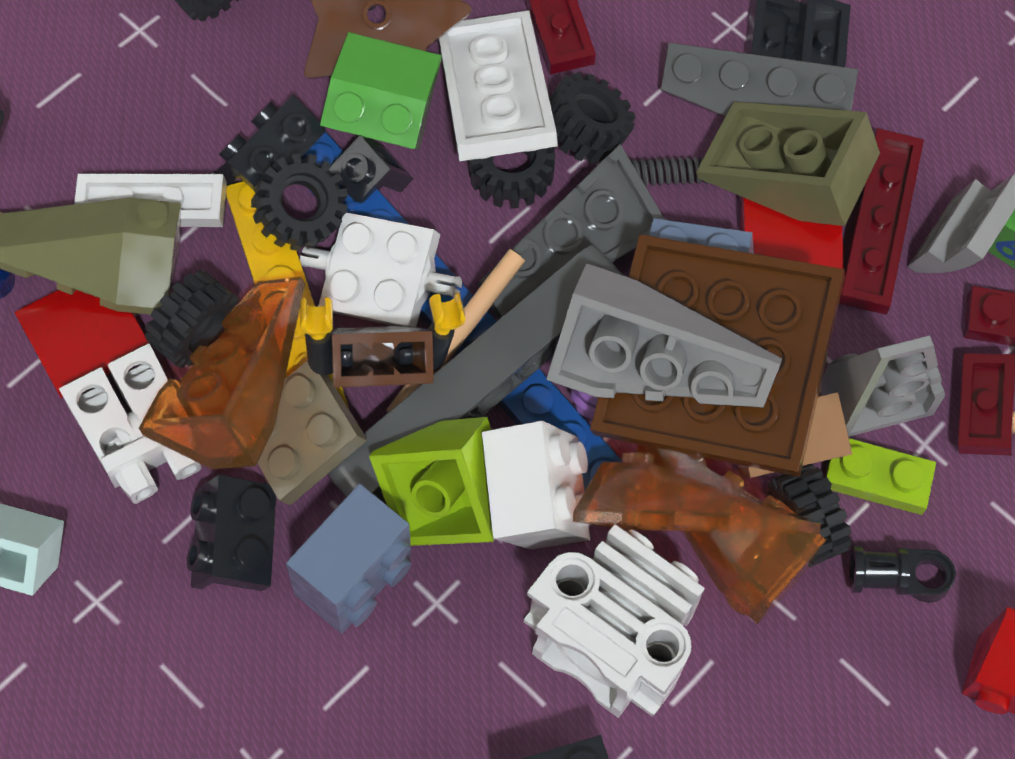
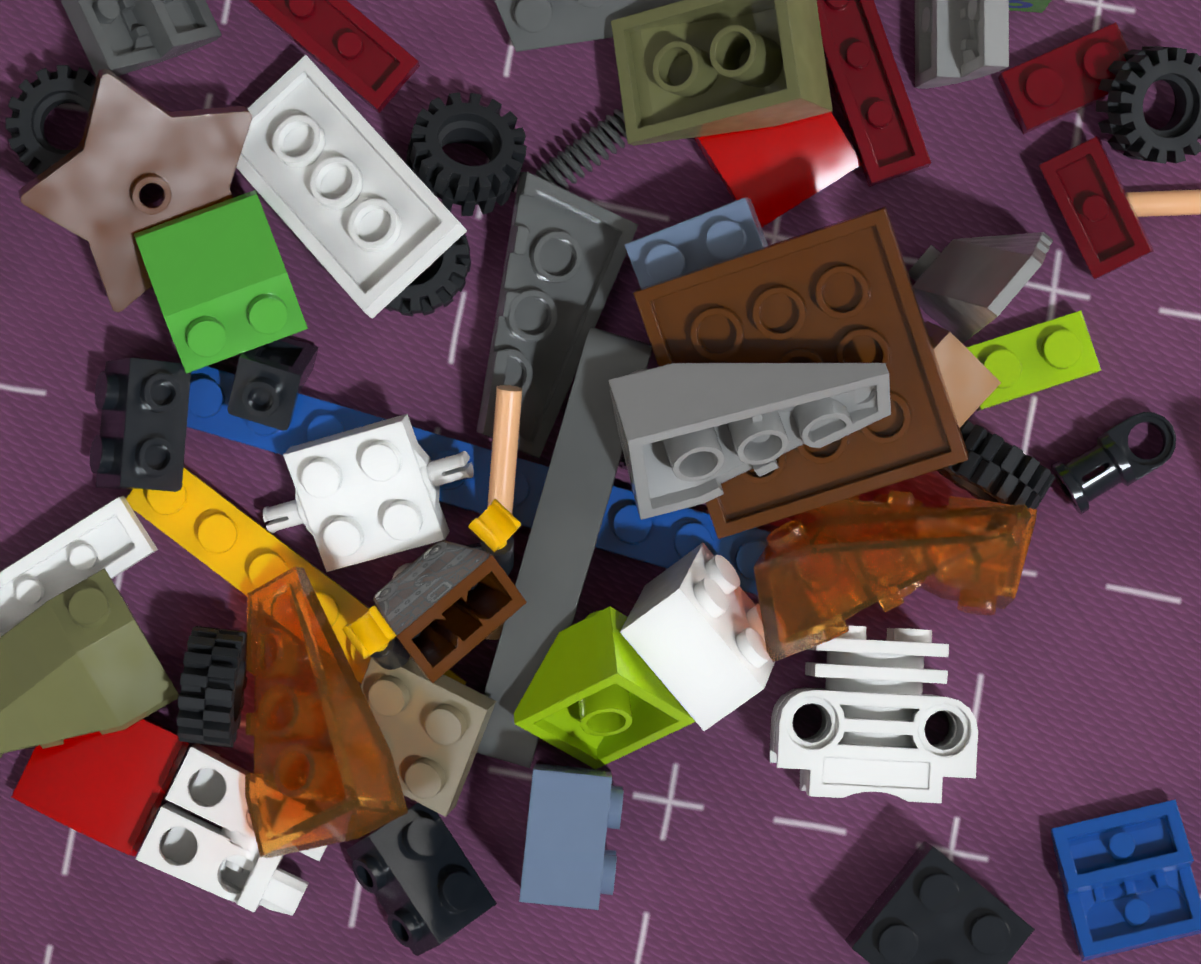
camera: 35 degrees left, 20 degrees up
black tyre [251,153,348,250] -> none

